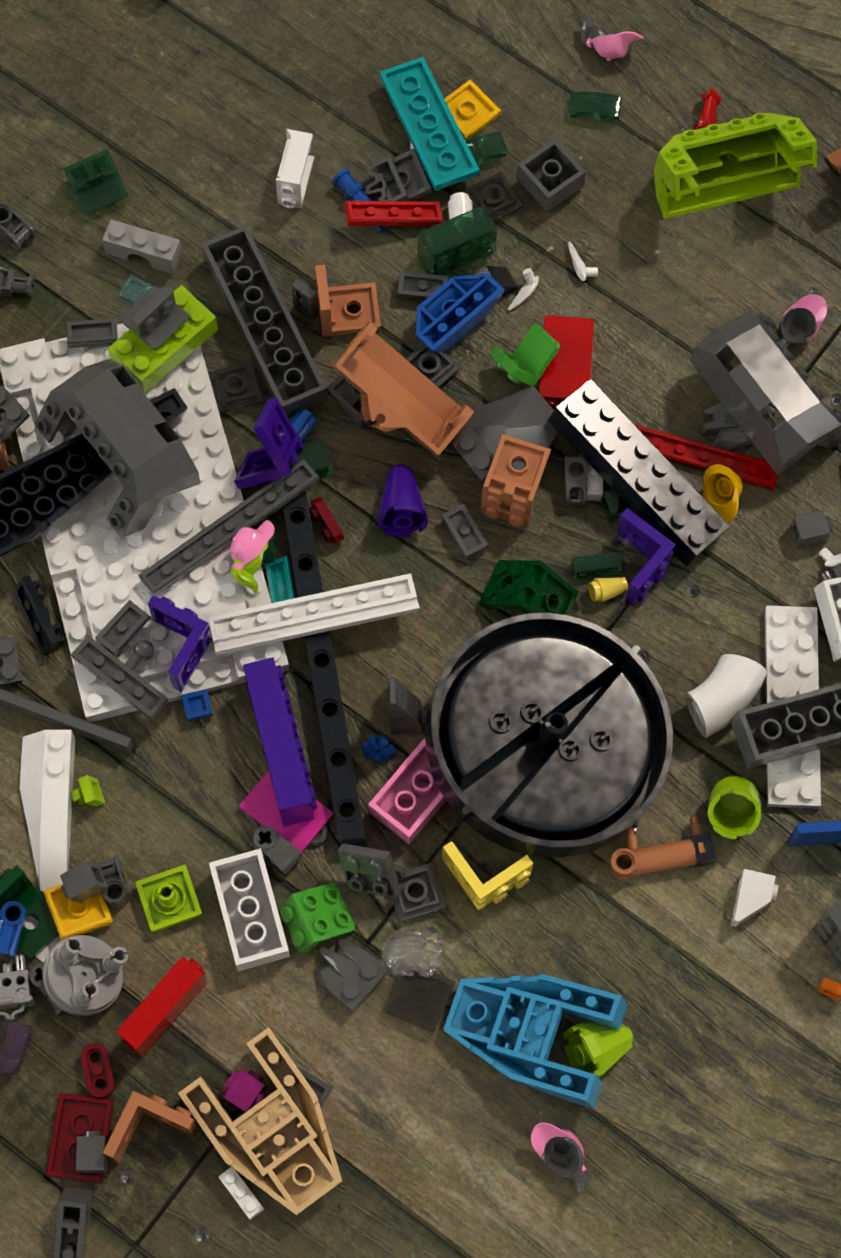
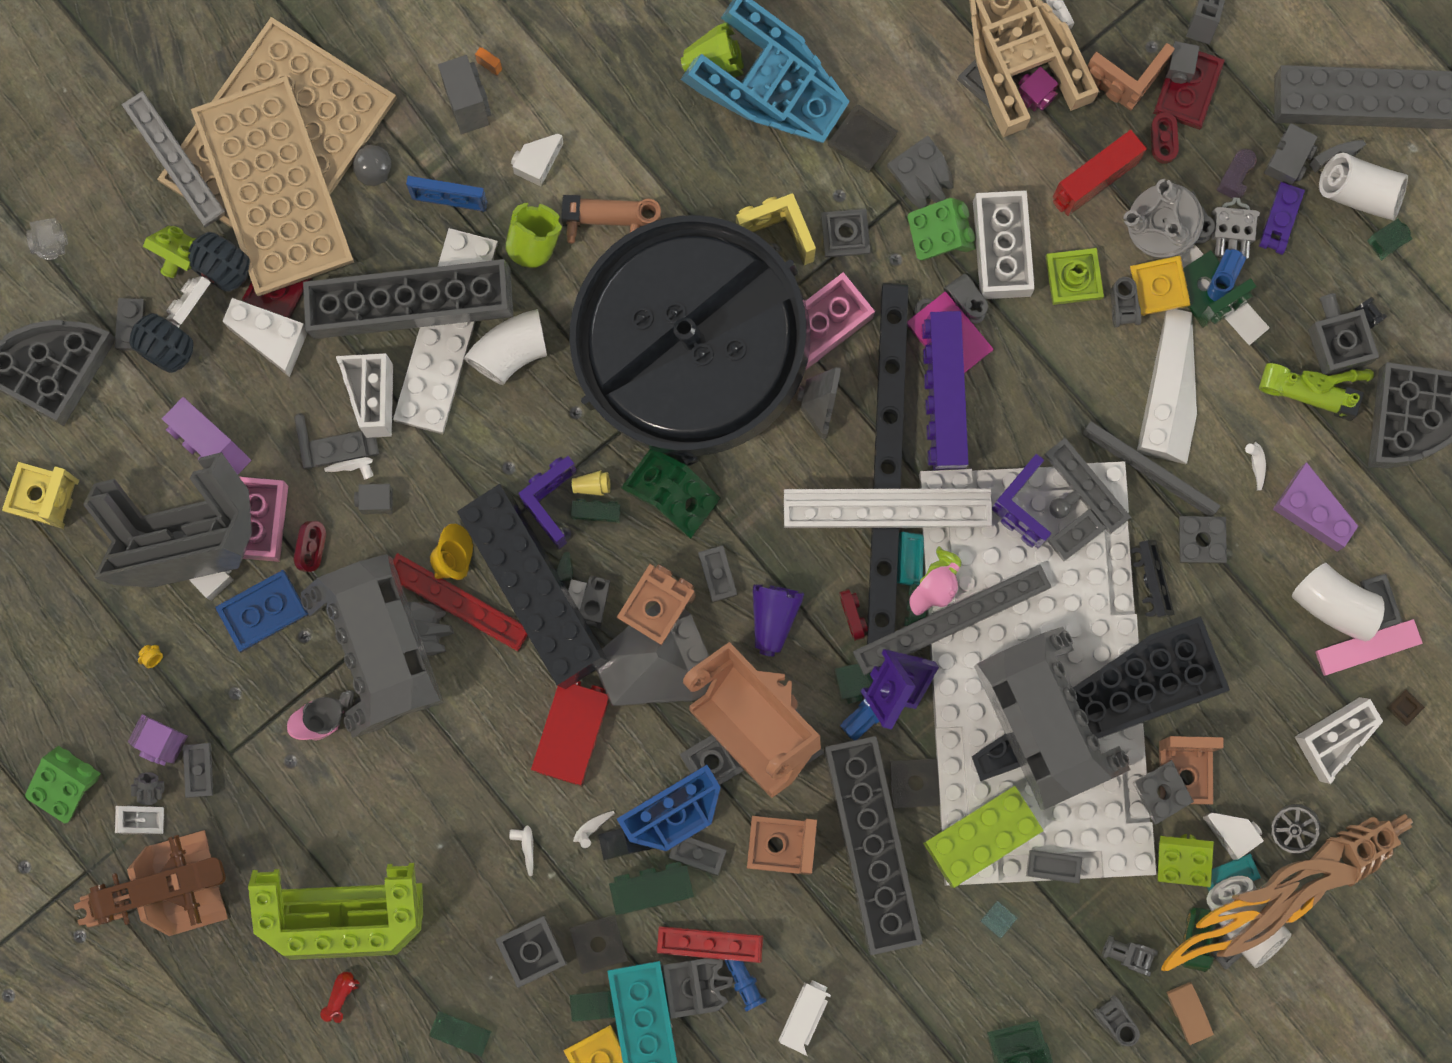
camera: 170 degrees left, 10 degrees up
dark grey brick [60,861,108,903] -> none
lime tile [71,775,105,807] -> none
light grey arch [102,219,182,274] -> none
dark grey bracket [120,286,190,351] -> none
blue plate [181,689,213,722] -> none
dark grey plate [292,278,319,321] -> none
flat silver plate [338,843,406,898] -> none
blue plant [361,735,395,764] -> none
clear hair [381,930,443,977] -> none
white brick [448,193,474,231] -> none
bright green bracket [490,323,560,386] -> none

